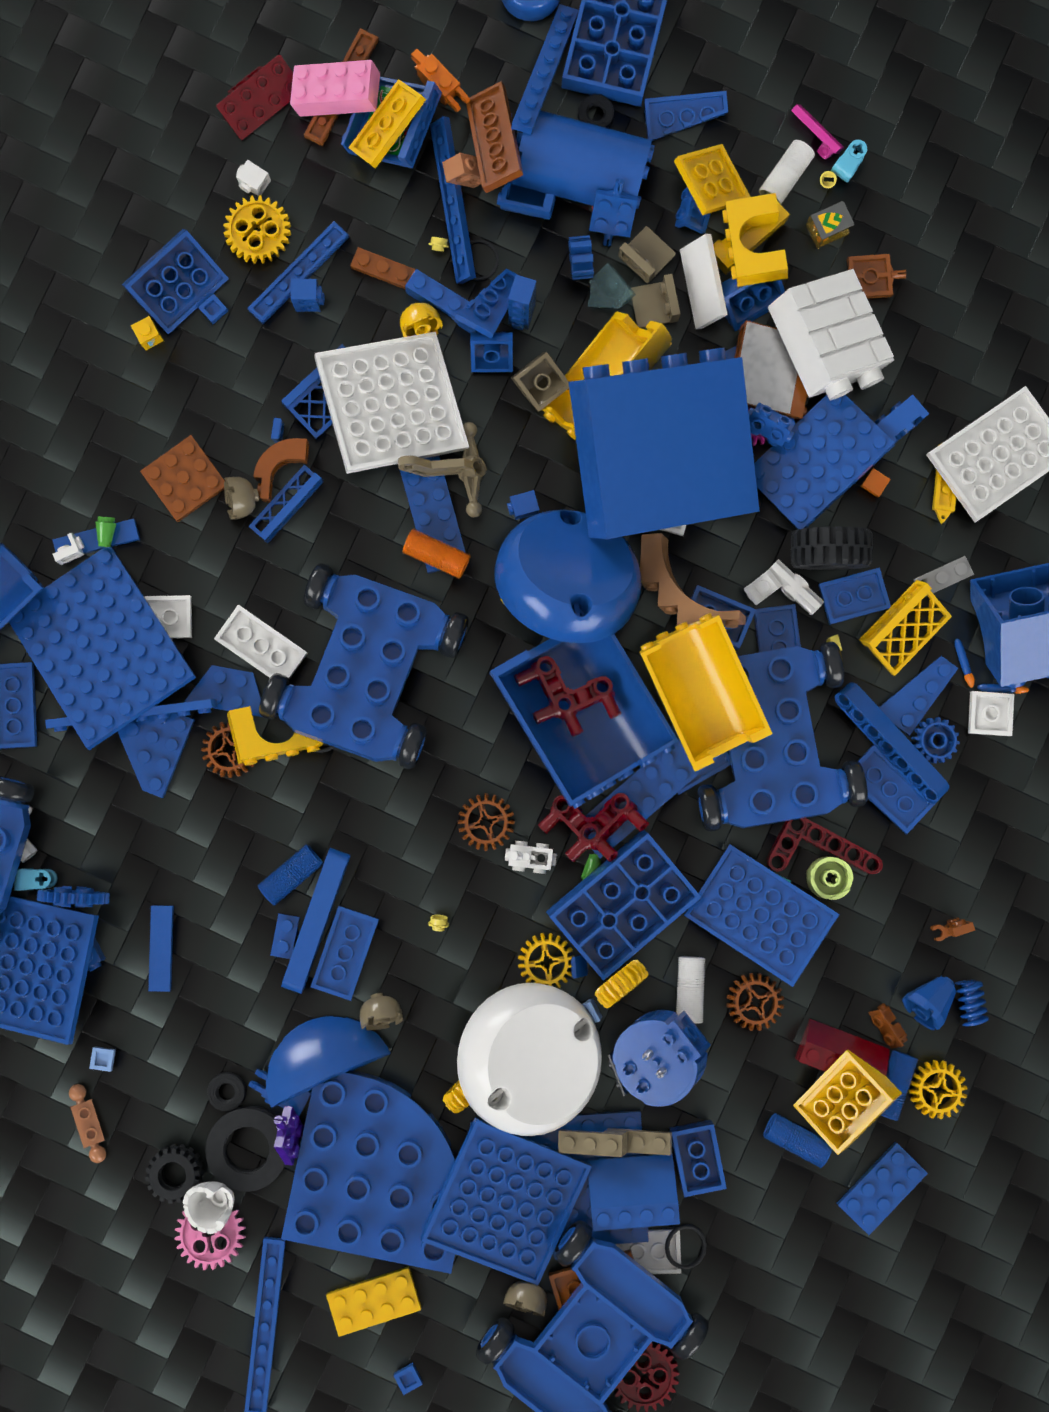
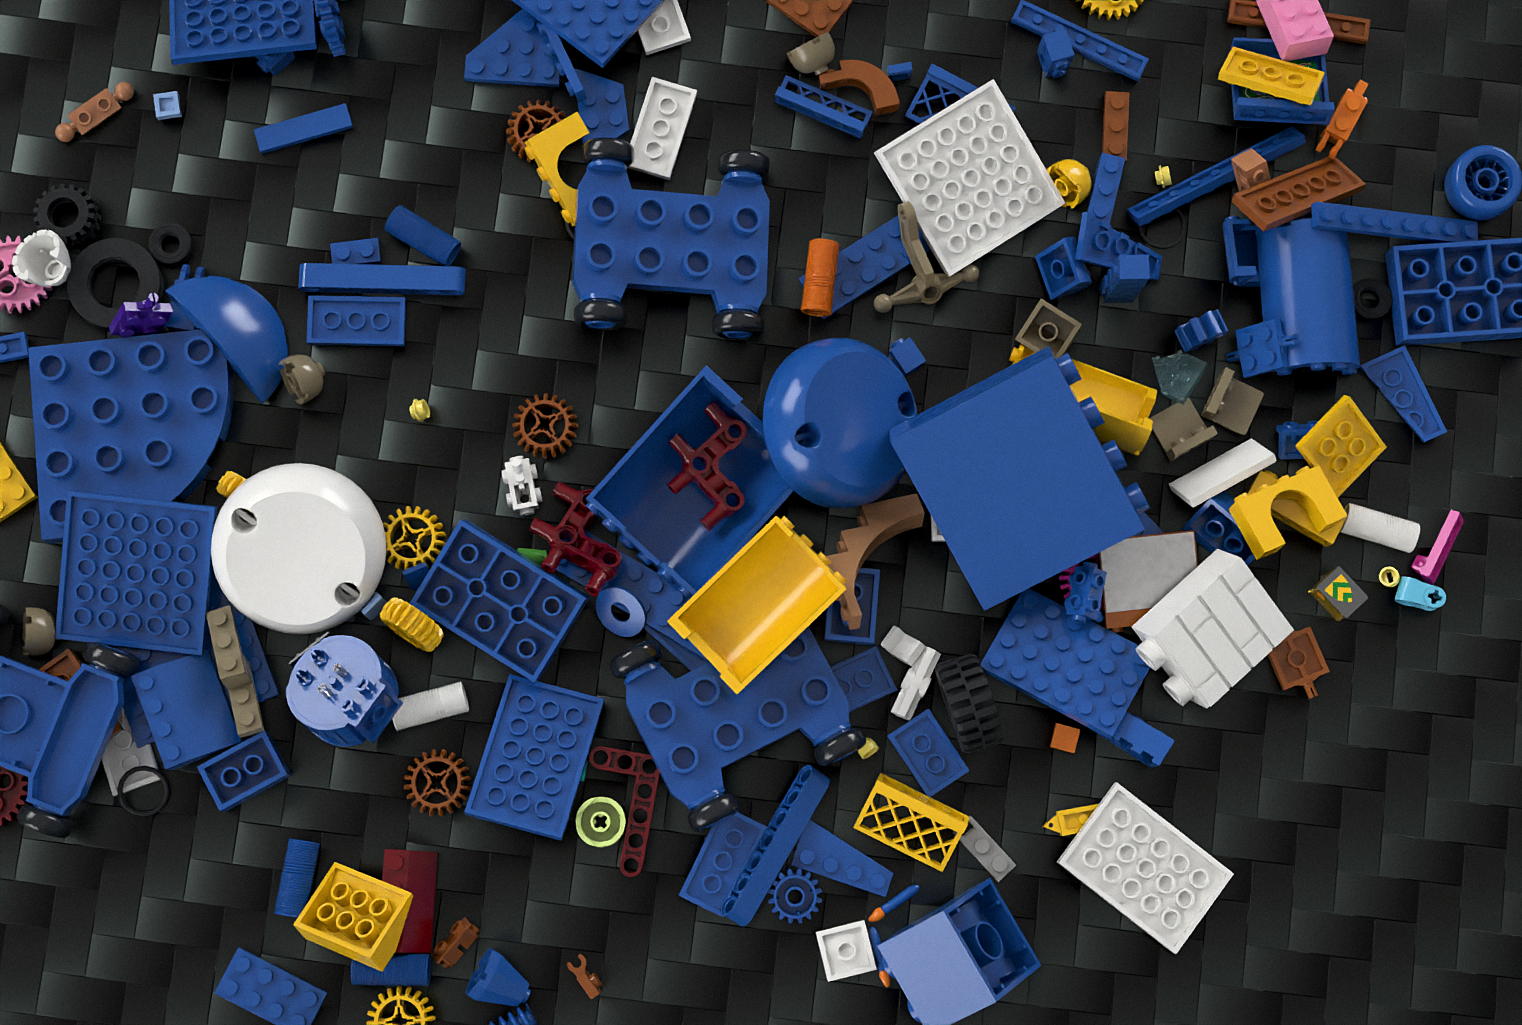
camera: 70 degrees right, 5 degrees down
none -> blue gear [596,587,646,637]

